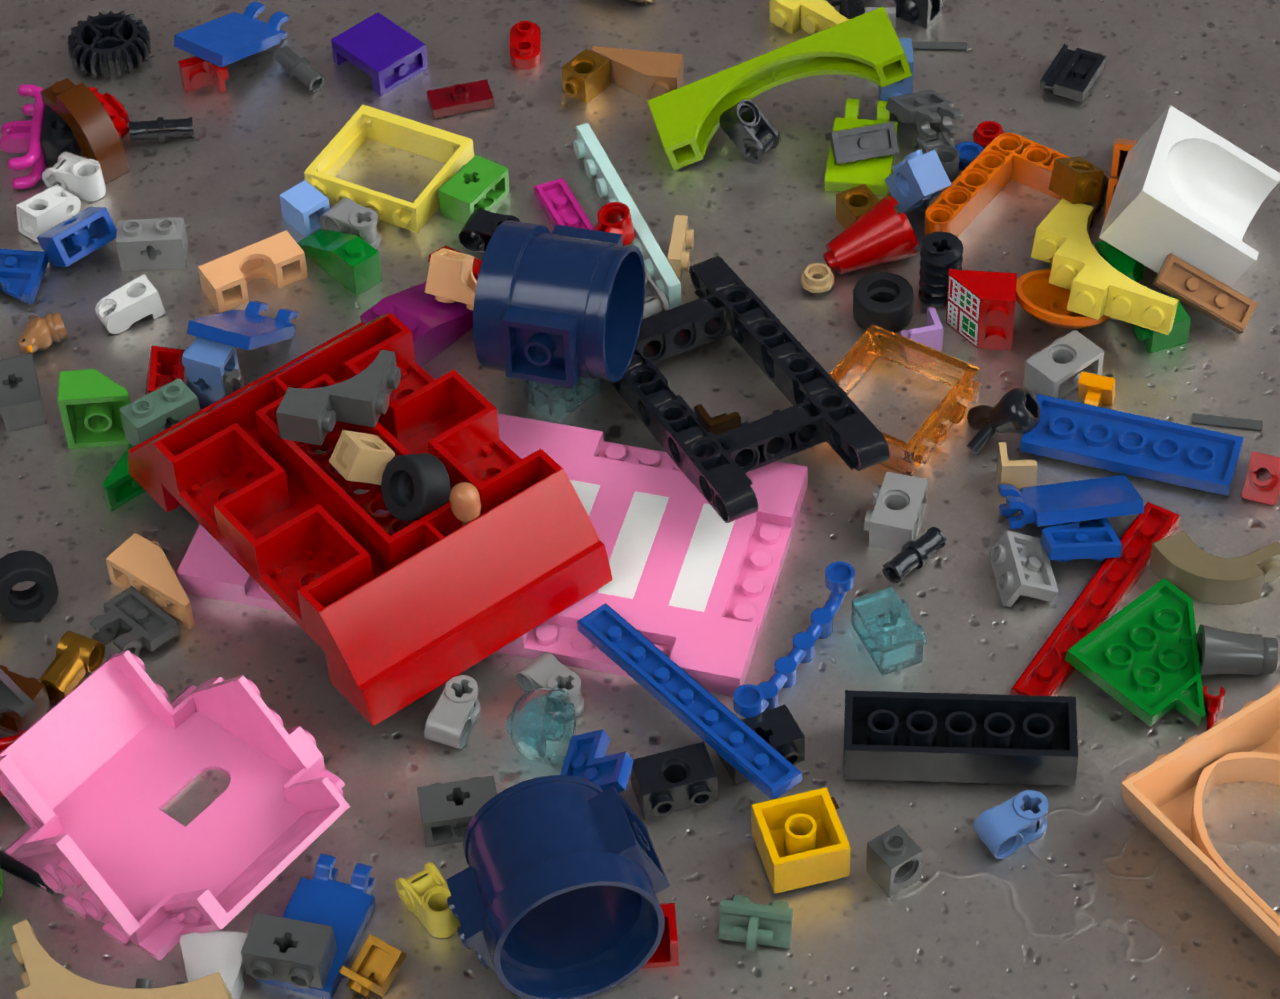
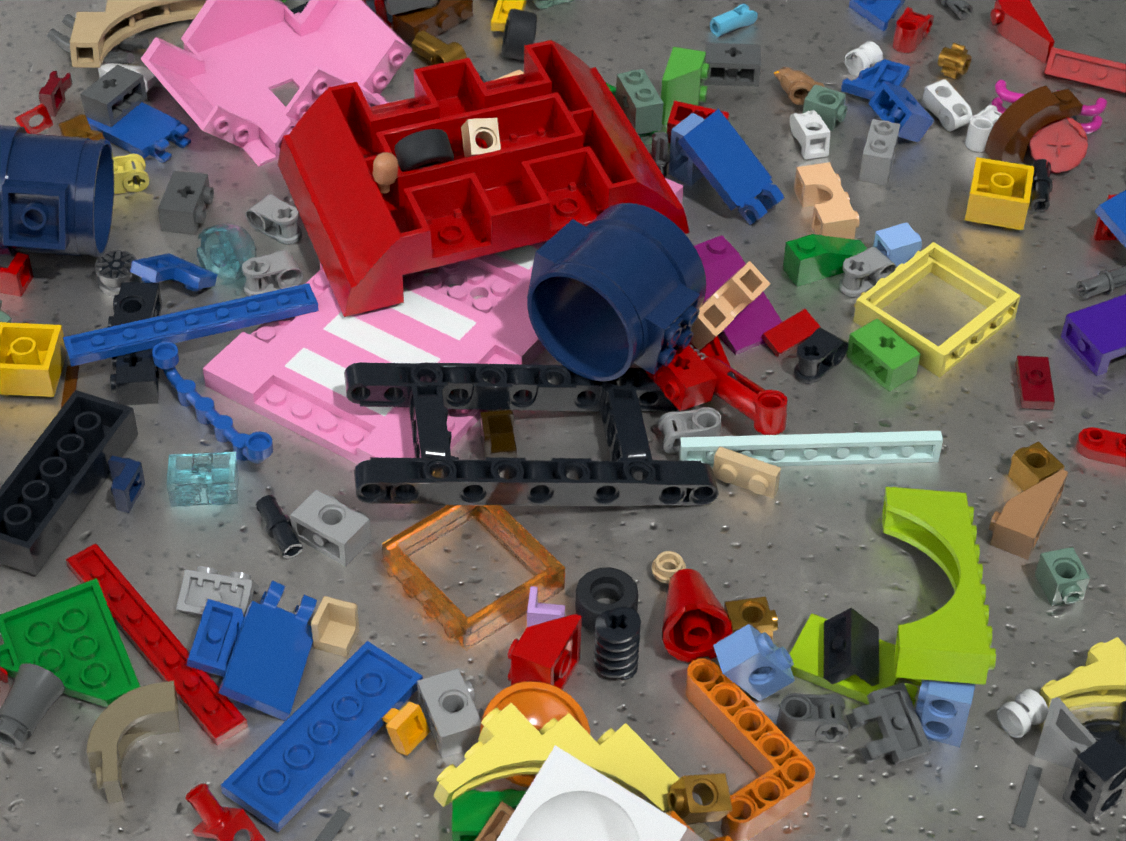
camera: 105 degrees right, 0 degrees up
dark grey arch [276,350,401,446] -> none
dark pink tile [533,178,594,230] -> none
black piece [719,99,781,164] -> none
blue tile [955,142,984,171] -> none
black piece [967,388,1041,454] -> none
red plate [973,121,1004,149] -> none
none -> dark blue bracket [108,456,145,513]
none -> sand green brick [803,84,848,131]
none -> yellow brick [965,157,1034,230]
none -> sand green brick [1035,547,1090,606]

